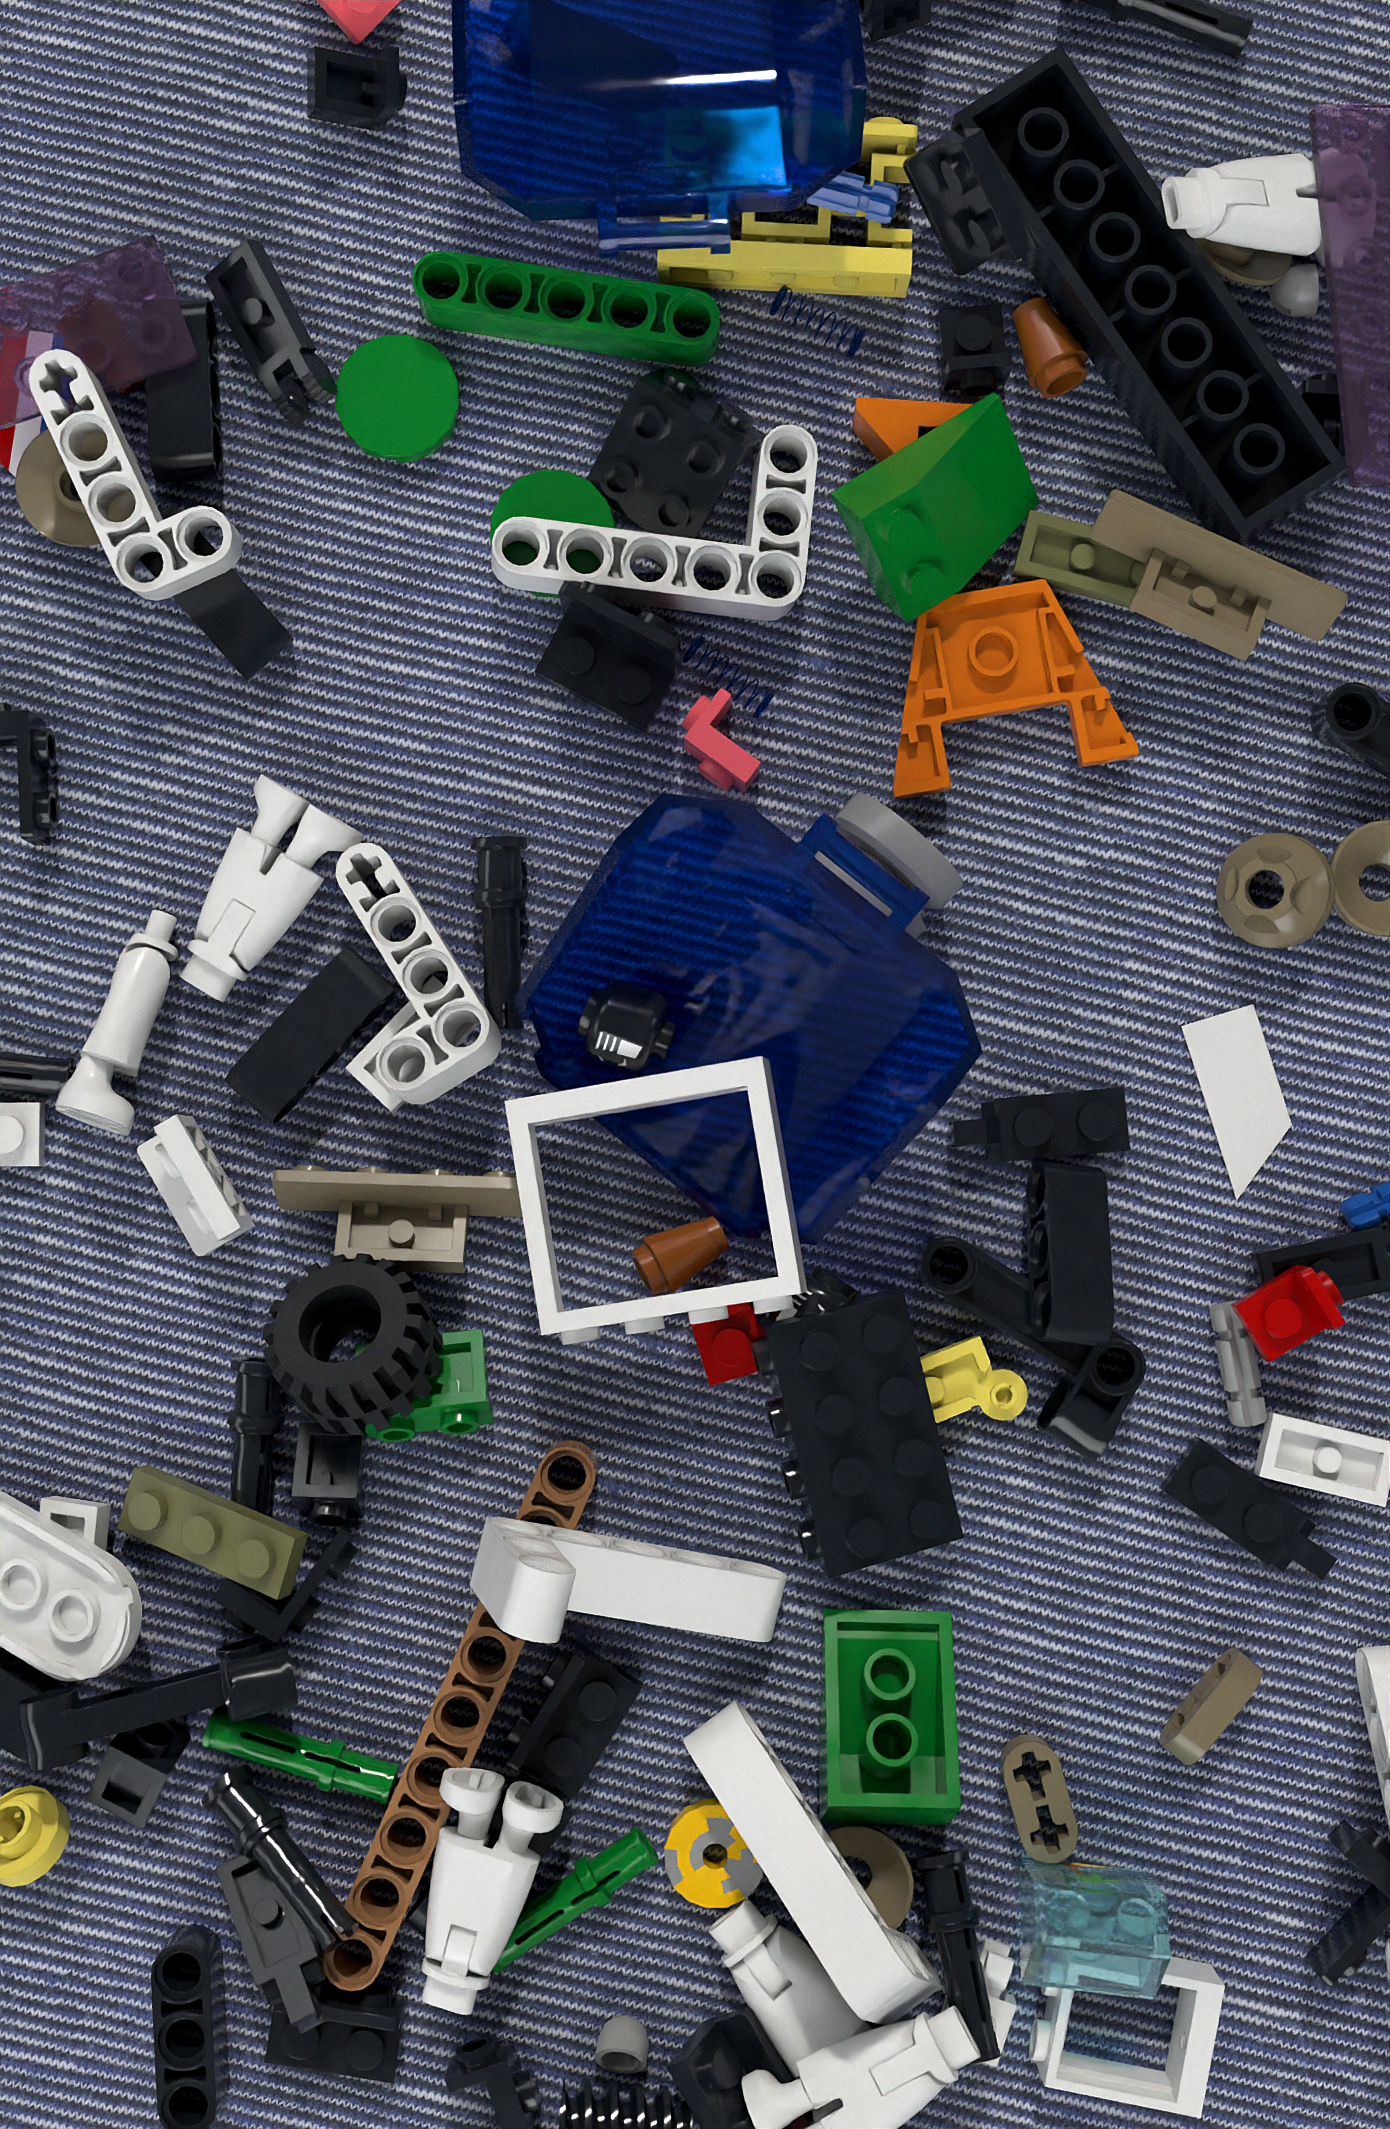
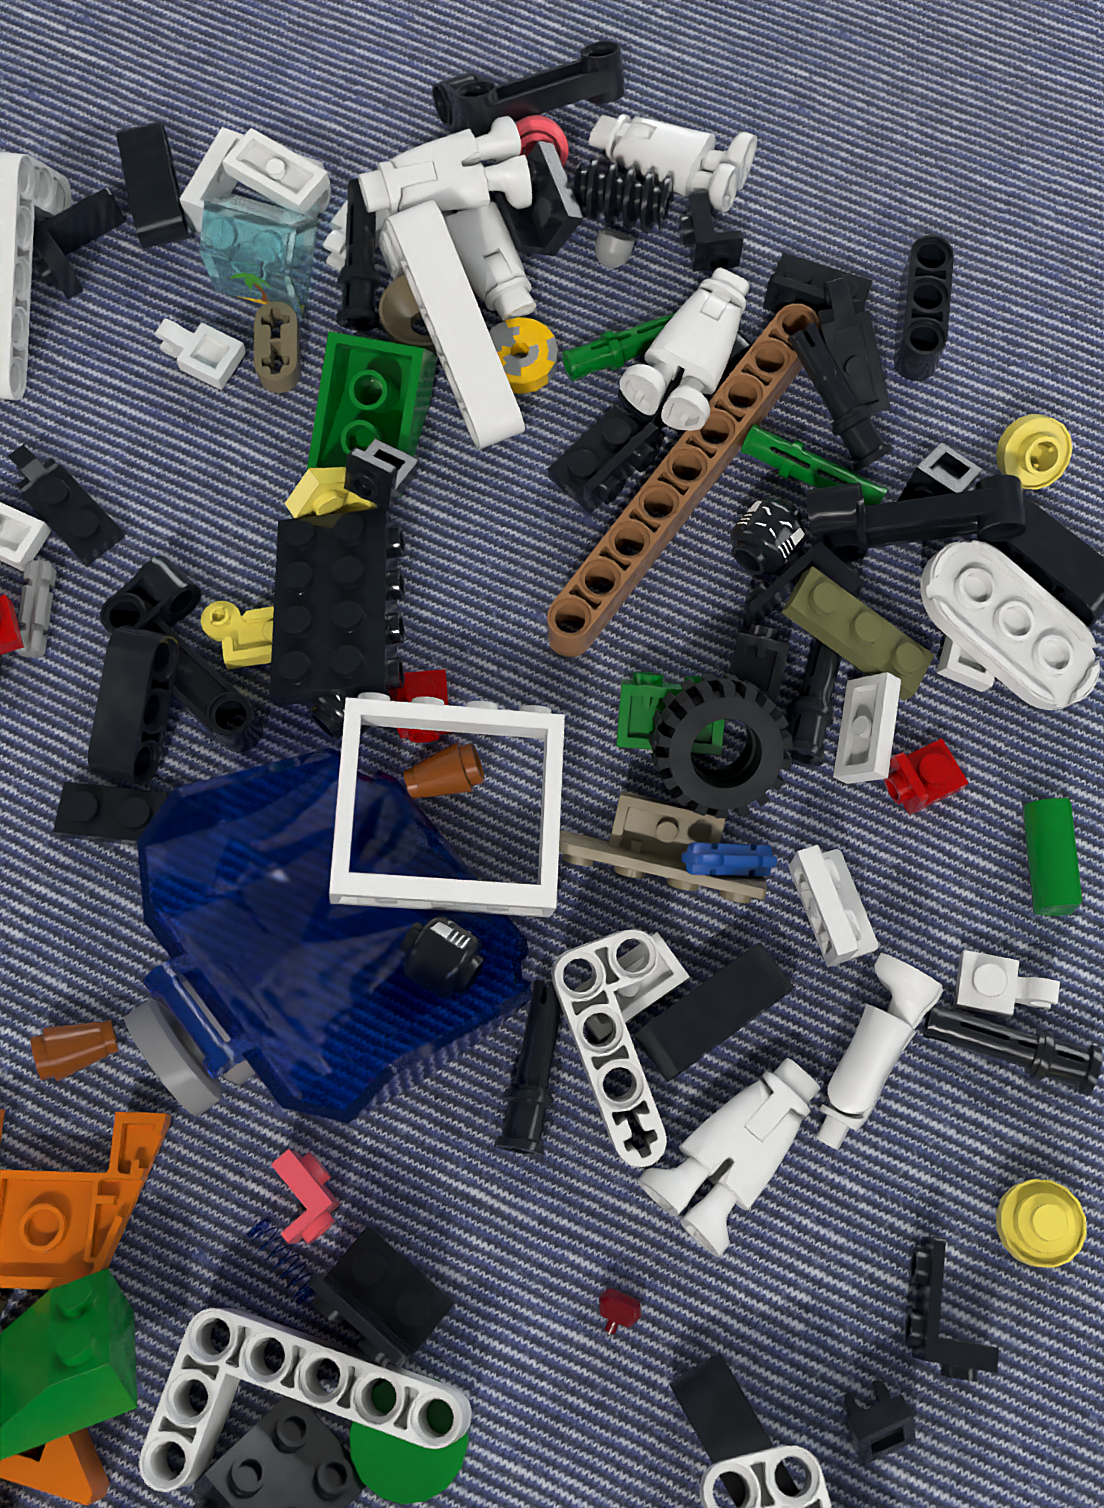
camera: 170 degrees left, 15 degrees down
white beam [470,1517,787,1643] -> none
dark tan beam [1159,1647,1263,1766] -> none
none -> dark orange cone [30,1019,119,1082]
none -> black beam [116,121,189,249]
none -> white plate [155,319,246,390]
none -> white plate [222,128,330,218]
none -> light yellow bracket [284,467,377,518]
none -> black bracket [344,439,419,510]
none -> dark red rock [599,1288,643,1334]
none -> blue axle [681,842,777,877]
none -> black head [730,499,806,575]
none -> white plate [833,672,901,784]
none -> black tile [844,1379,916,1466]
none -> red bracket [884,738,969,816]

